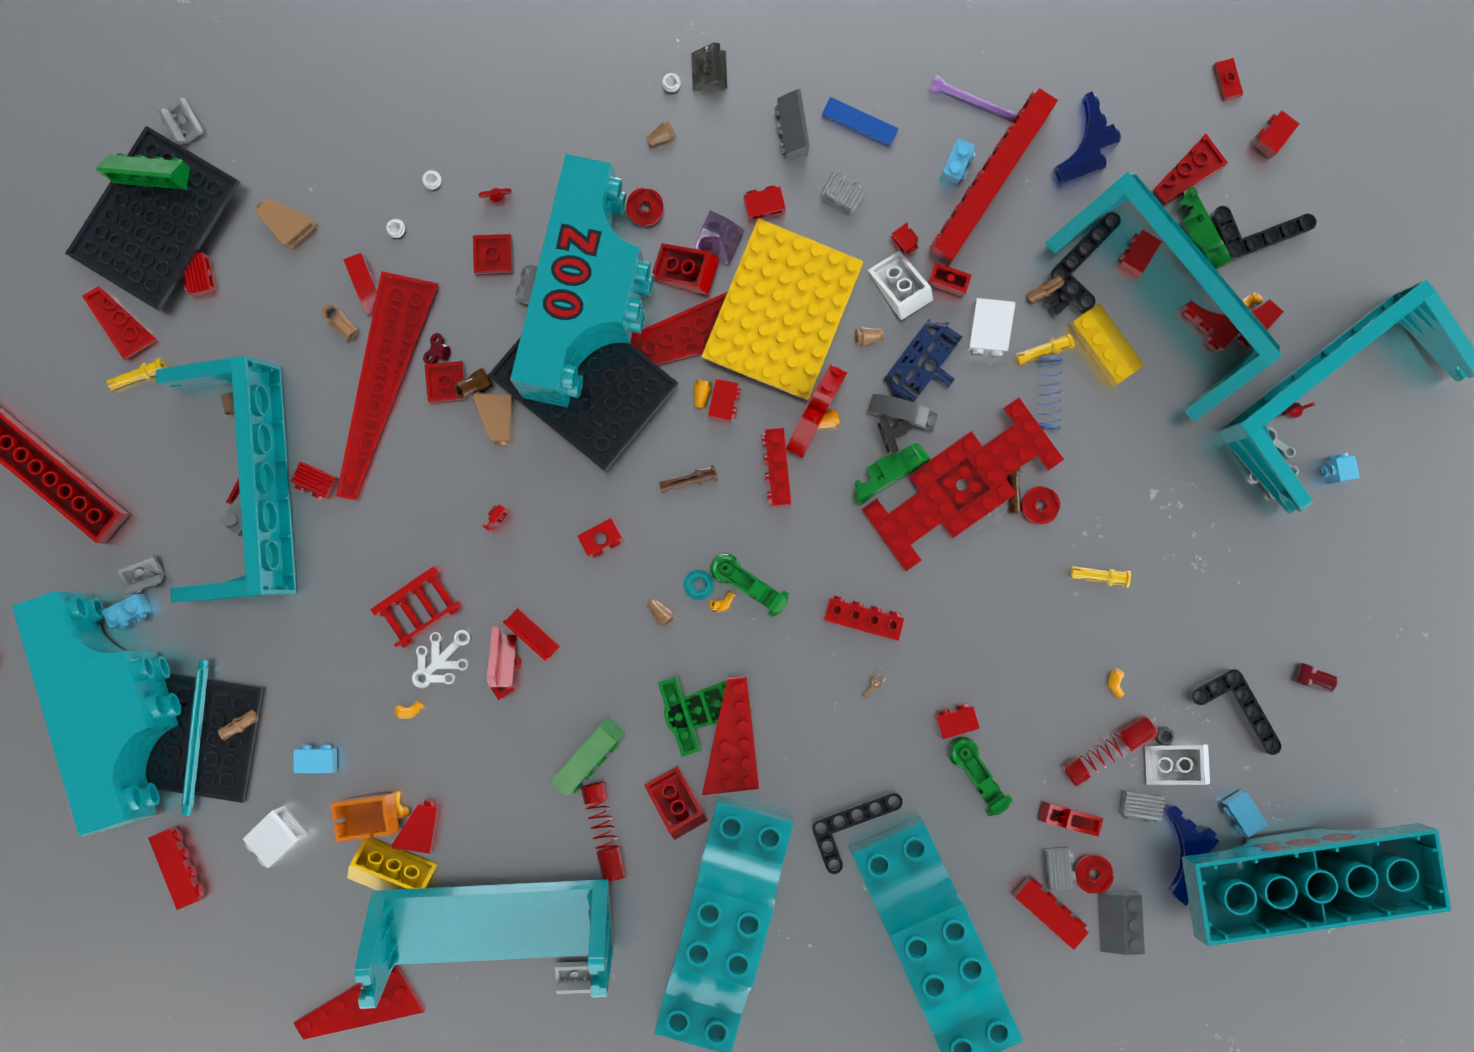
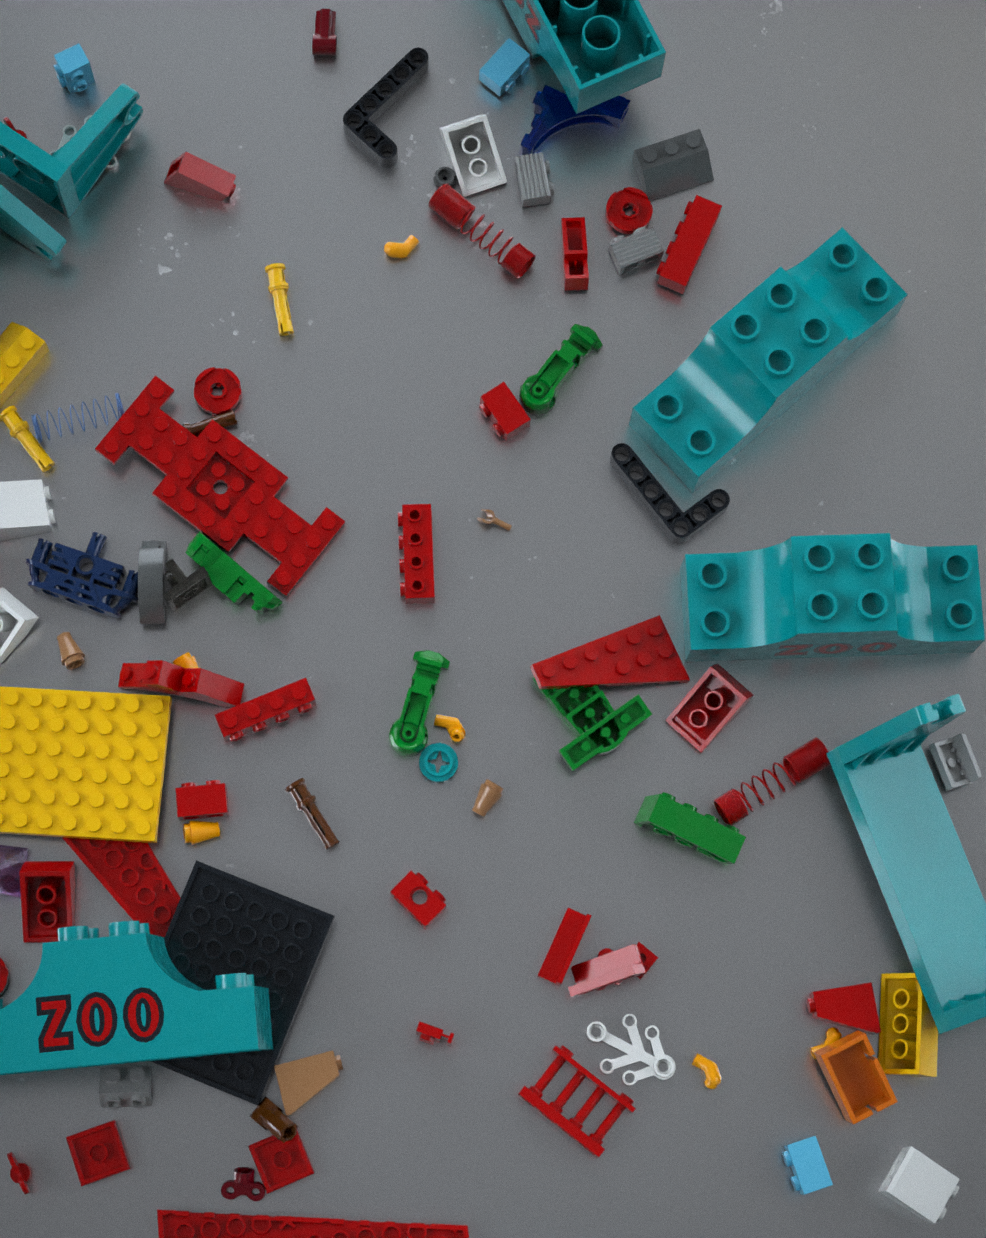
camera: 115 degrees left, 10 degrees down
none -> red slope [164,151,236,202]

